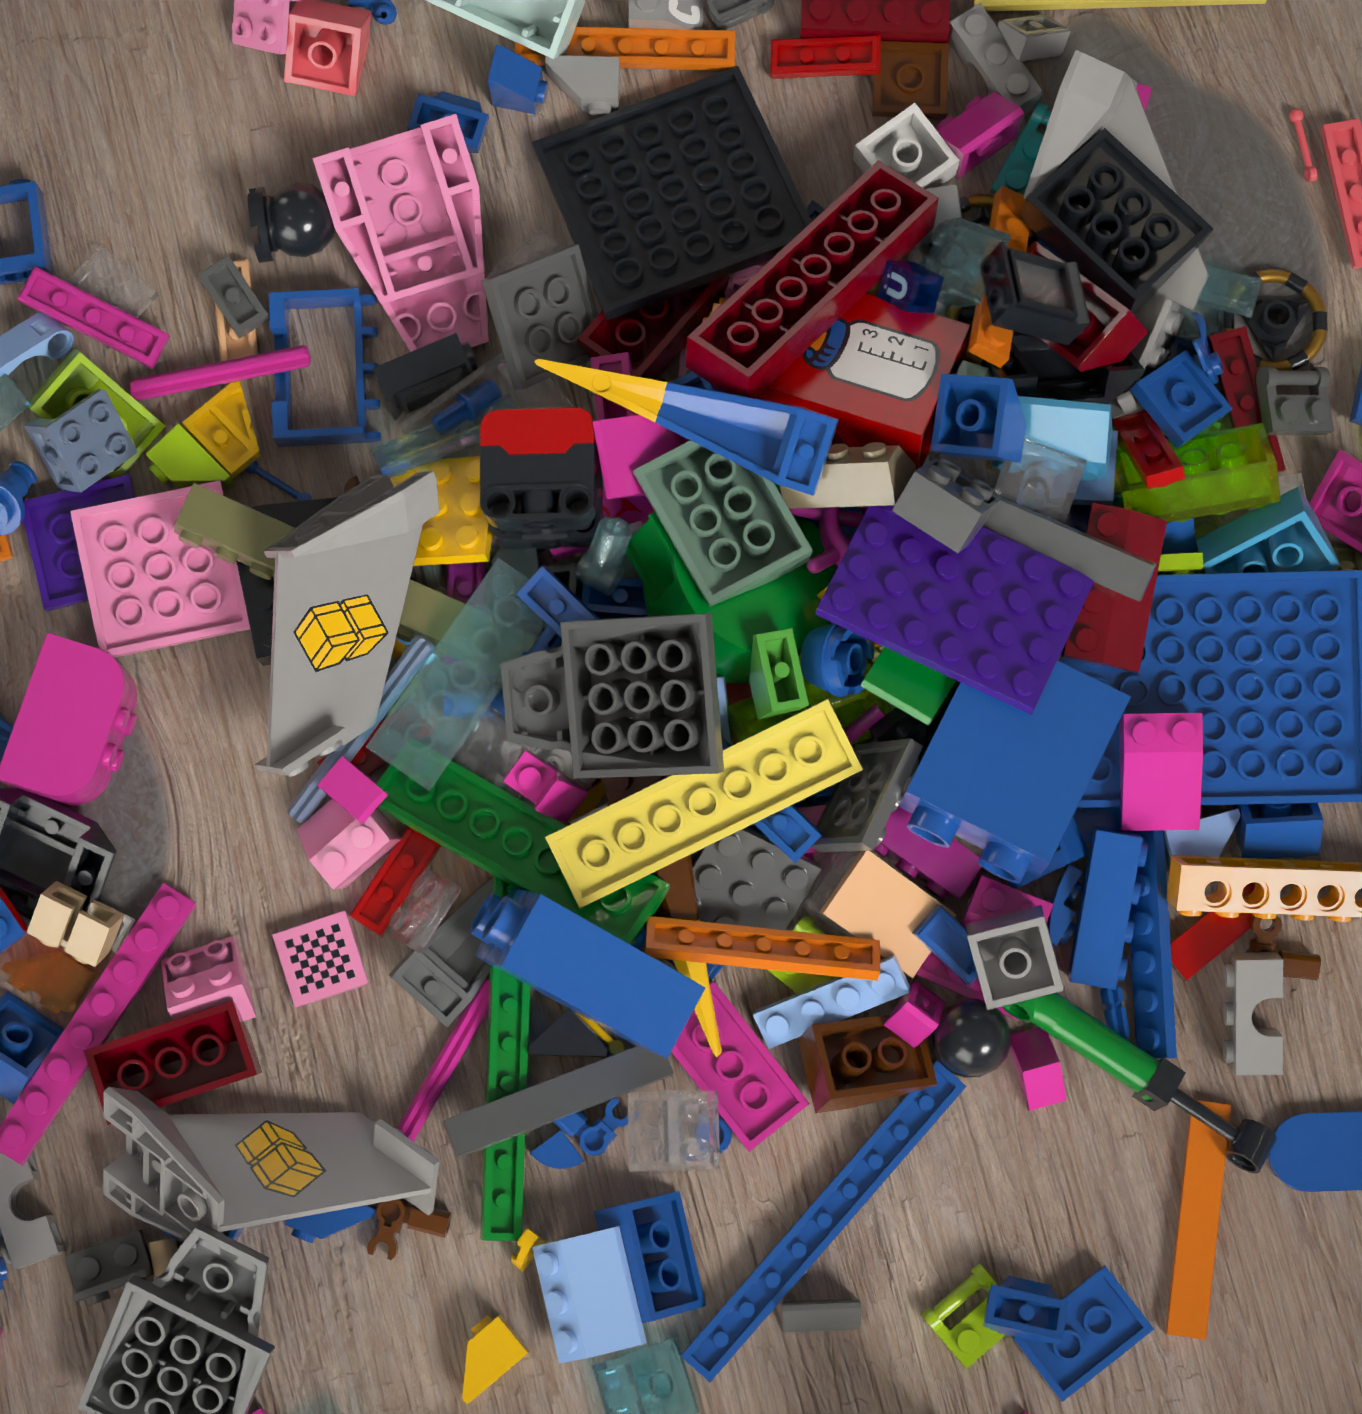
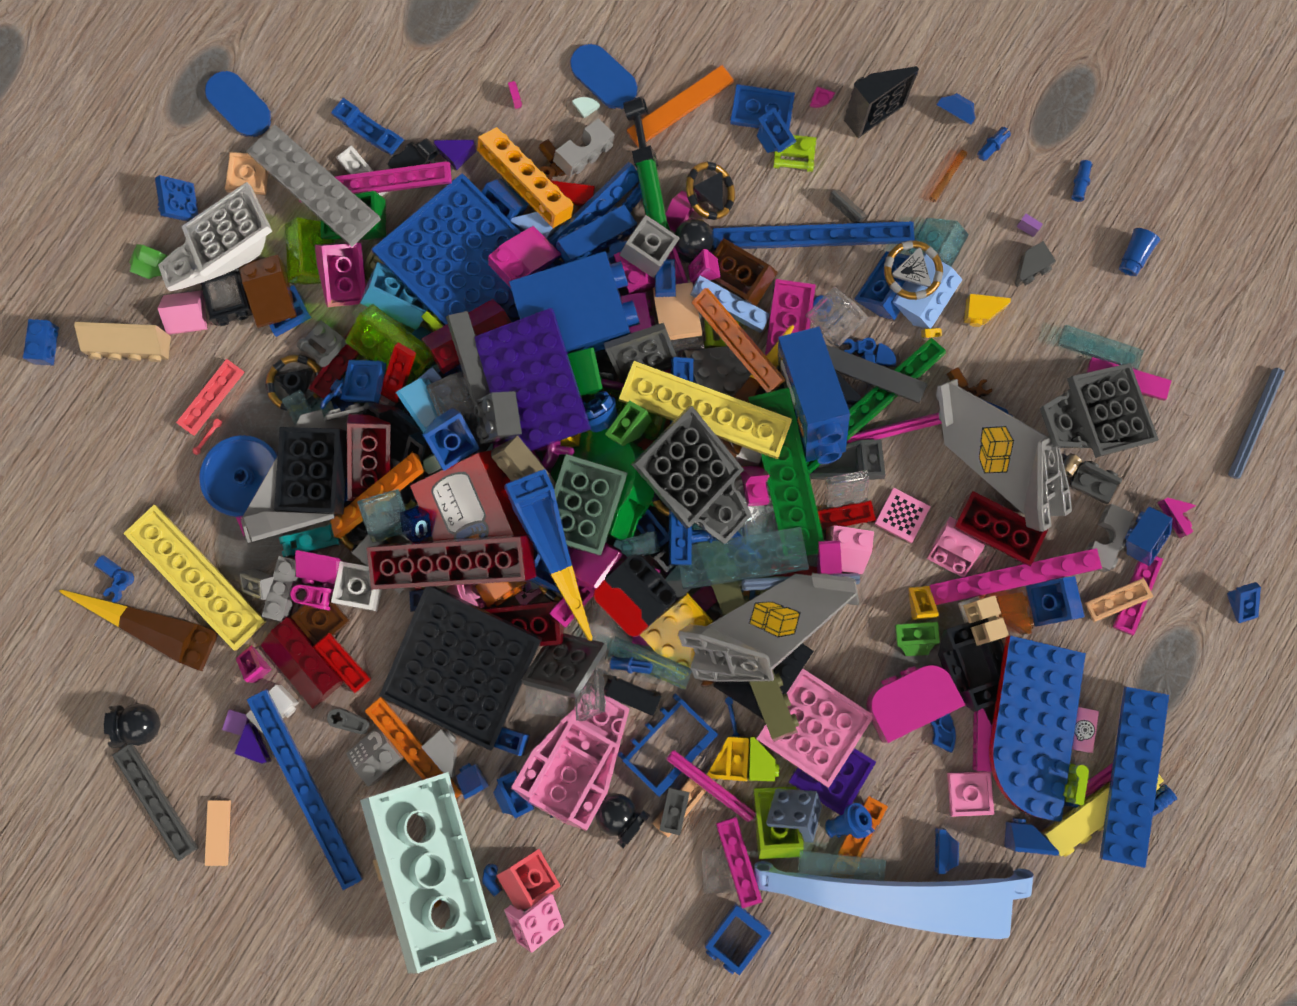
camera: 130 degrees left, 0 degrees up
black window [980,241,1090,345] -> none
none -> blue dish [199,435,278,518]
none -> dark pink piece [290,585,334,611]
none -> blue slope [494,727,530,756]
none -> light aqua tile [572,97,600,118]
none -> clear plate [575,669,606,721]
none -> piece [686,161,735,220]
none -> piece [884,240,943,300]
none -> bright green slope [895,622,940,656]
none -> yellow slope [908,586,938,620]

